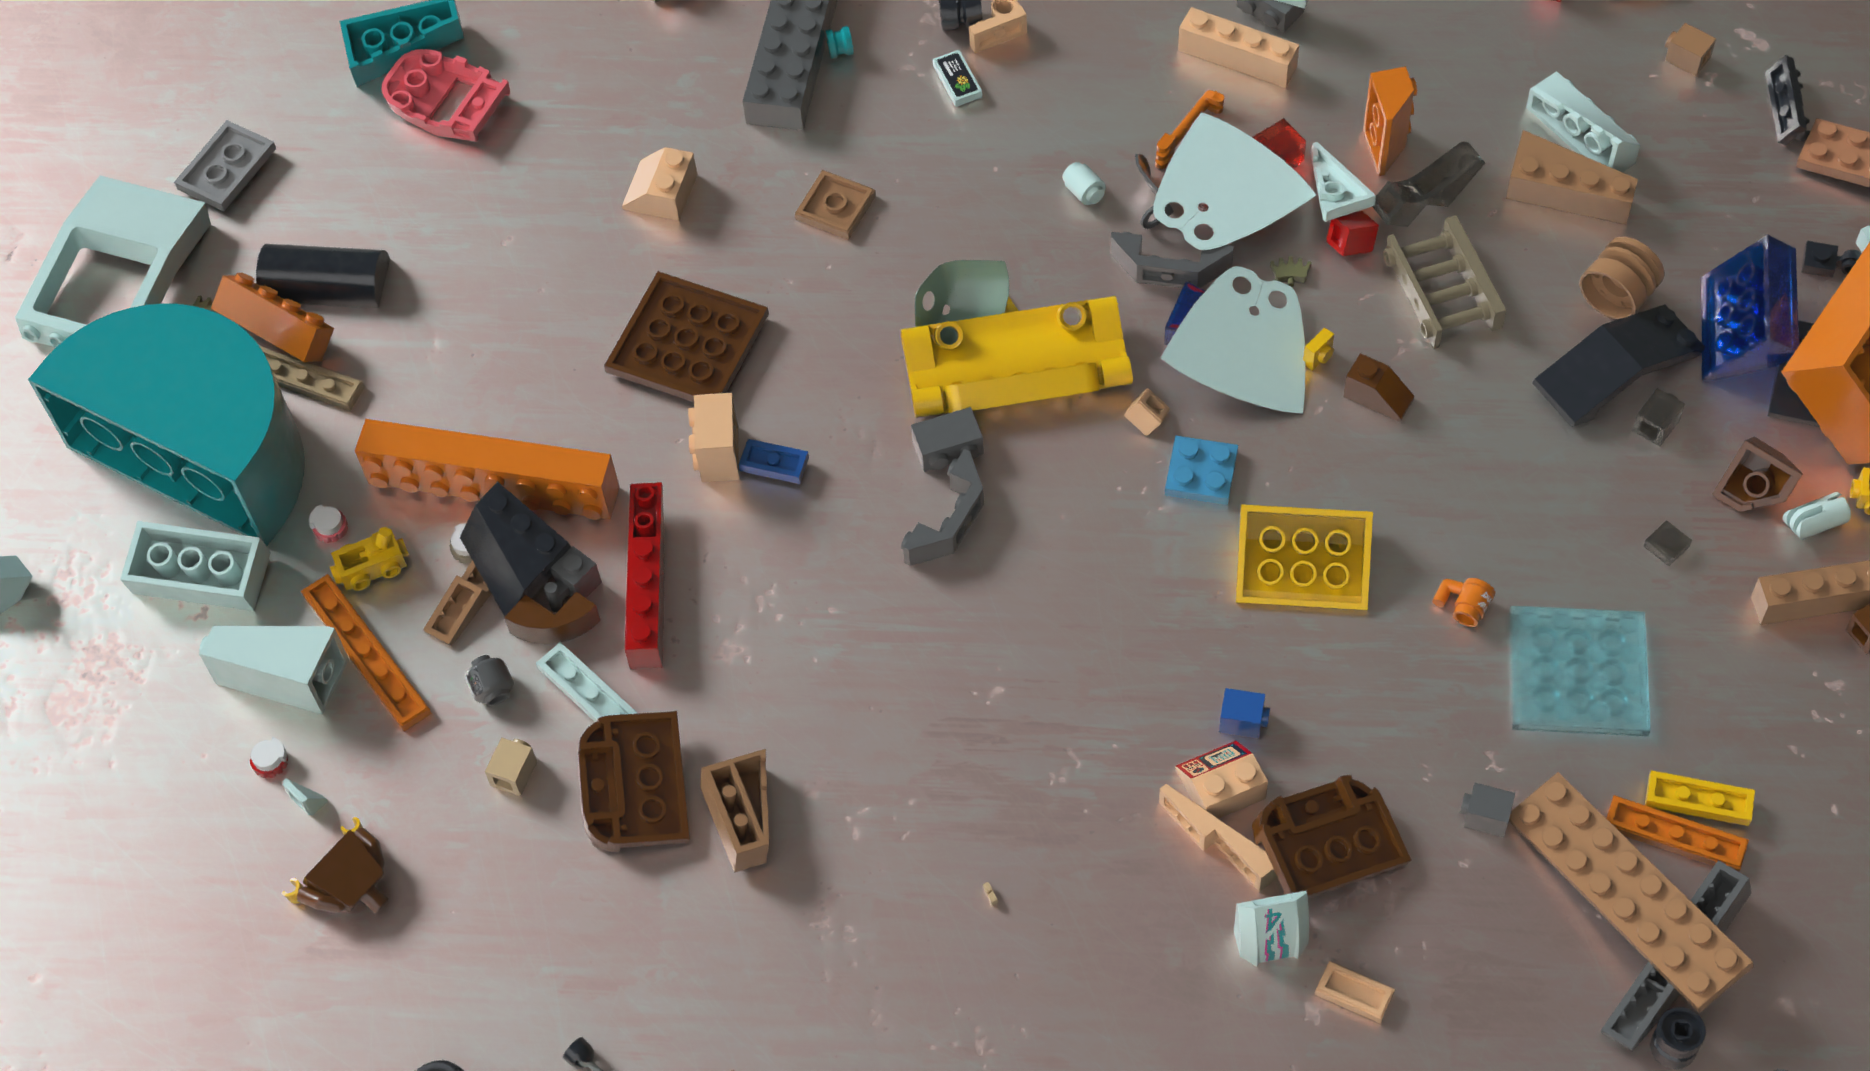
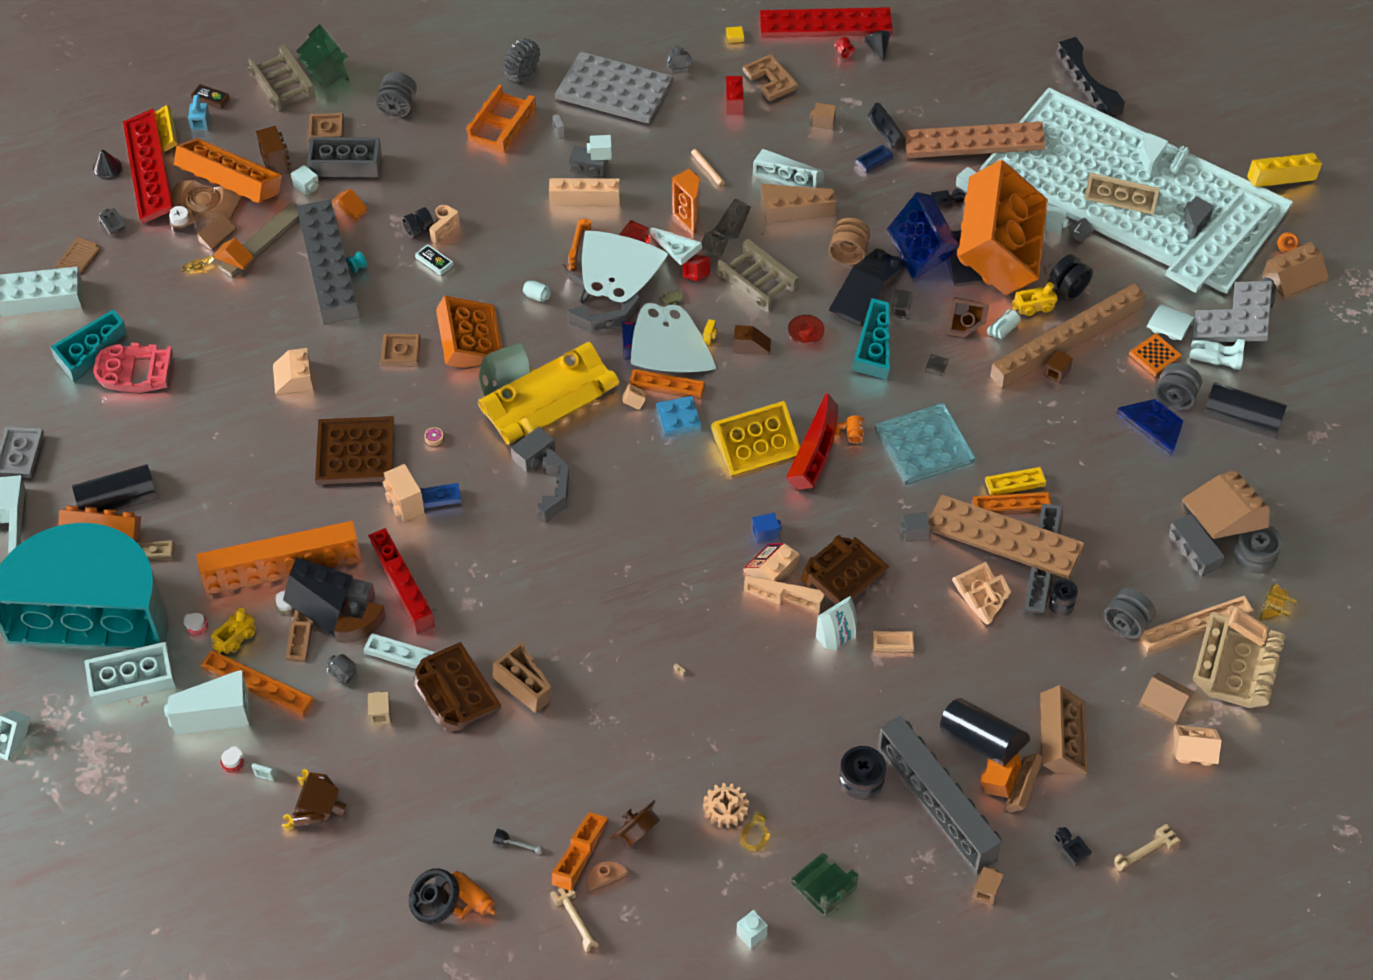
camera: 30 degrees left, 5 degrees down
none -> tile [424,427,444,446]
none -> orange slope [436,295,502,368]
none -> orange tile [629,369,705,400]
none -> light nougat bar [691,149,725,186]
none -> red slope [786,393,838,490]
none -> clear red dish [788,315,824,344]
none -> teal wedge [851,298,890,380]
none -> dark blue tile [855,145,893,173]
none -> light nougat slope [952,562,1011,625]

